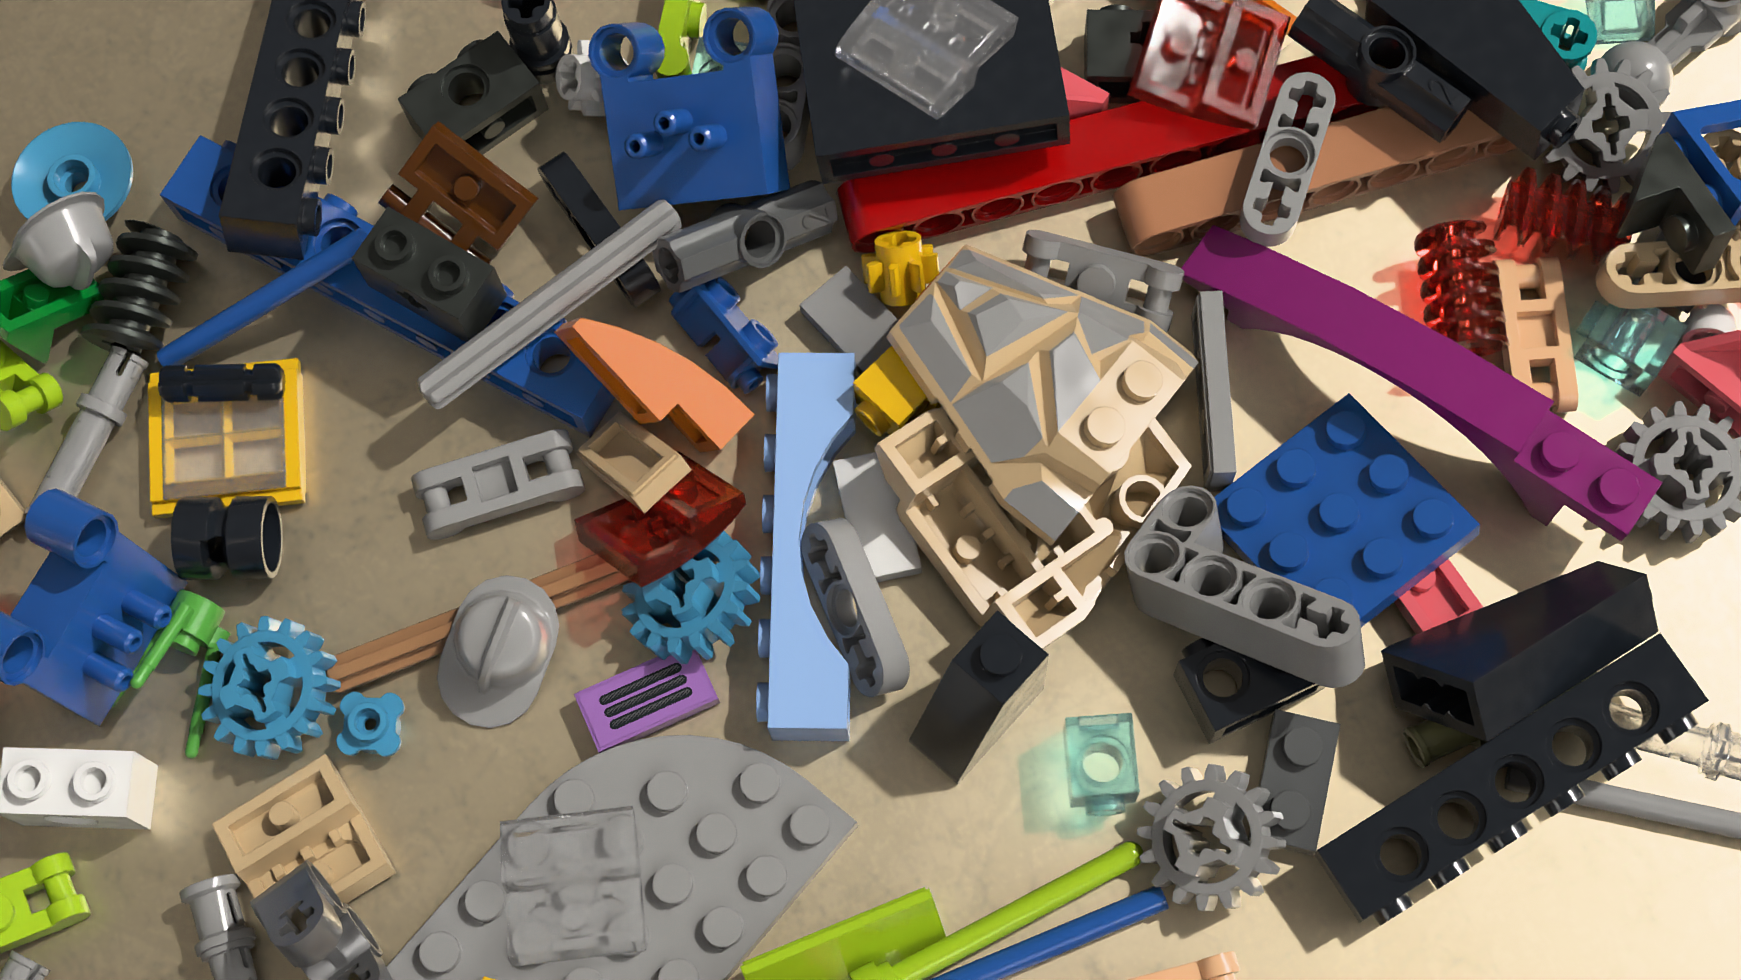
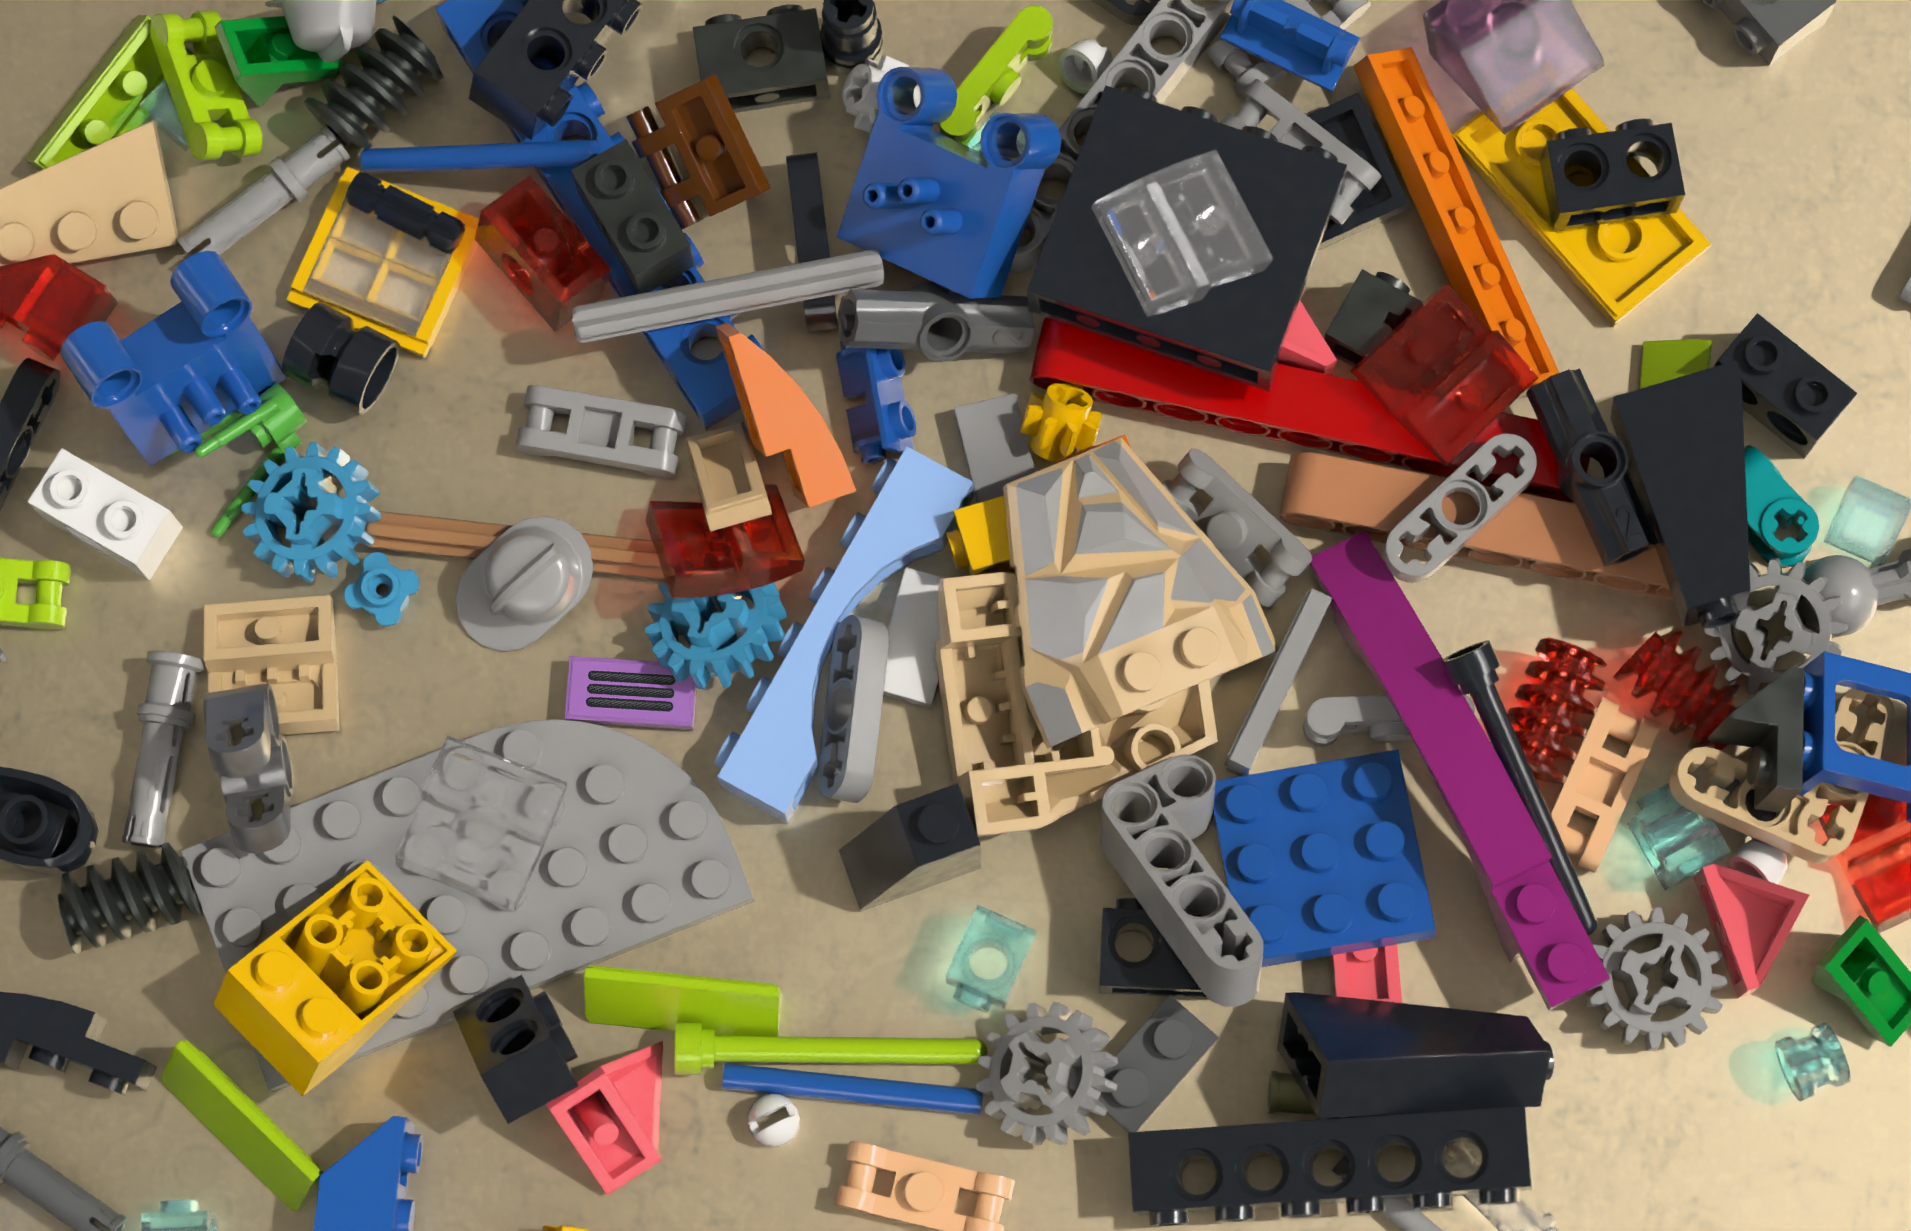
camera: 25 degrees right, 5 degrees up
none -> clear red brick [475,175,611,332]
none -> light grey plate [1303,695,1475,747]
none -> black piece [1442,640,1597,936]

